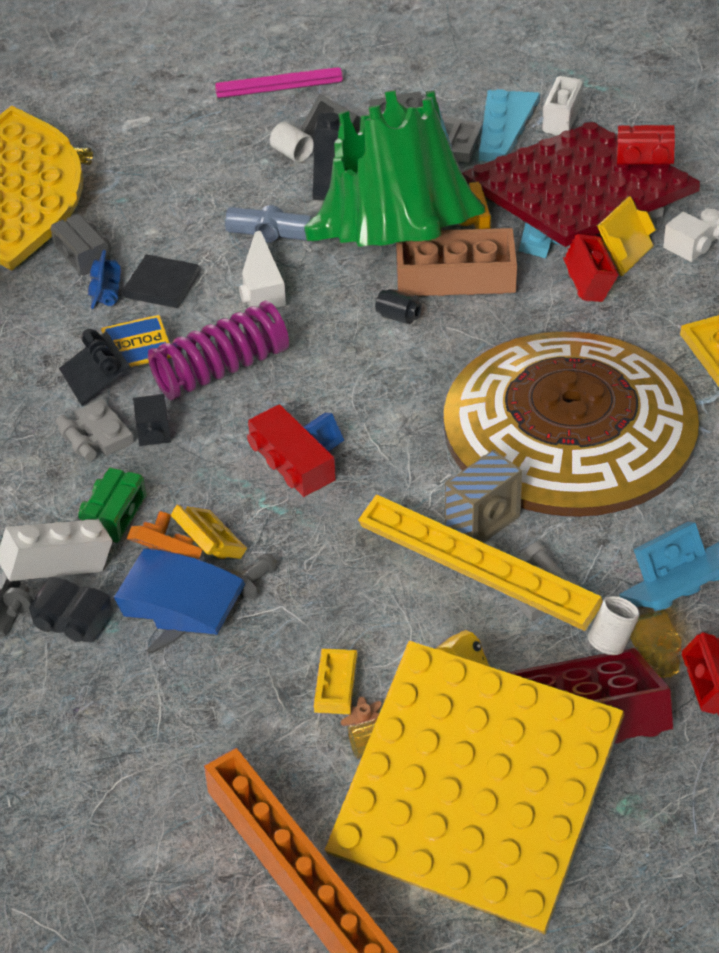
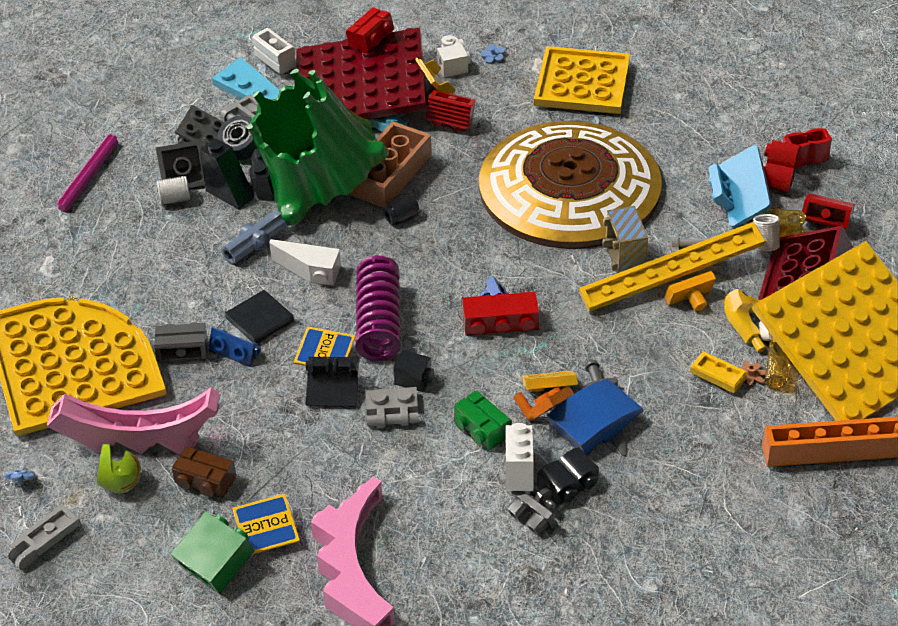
camera: 60 degrees left, 0 degrees up
none -> light orange tile [664,271,716,311]

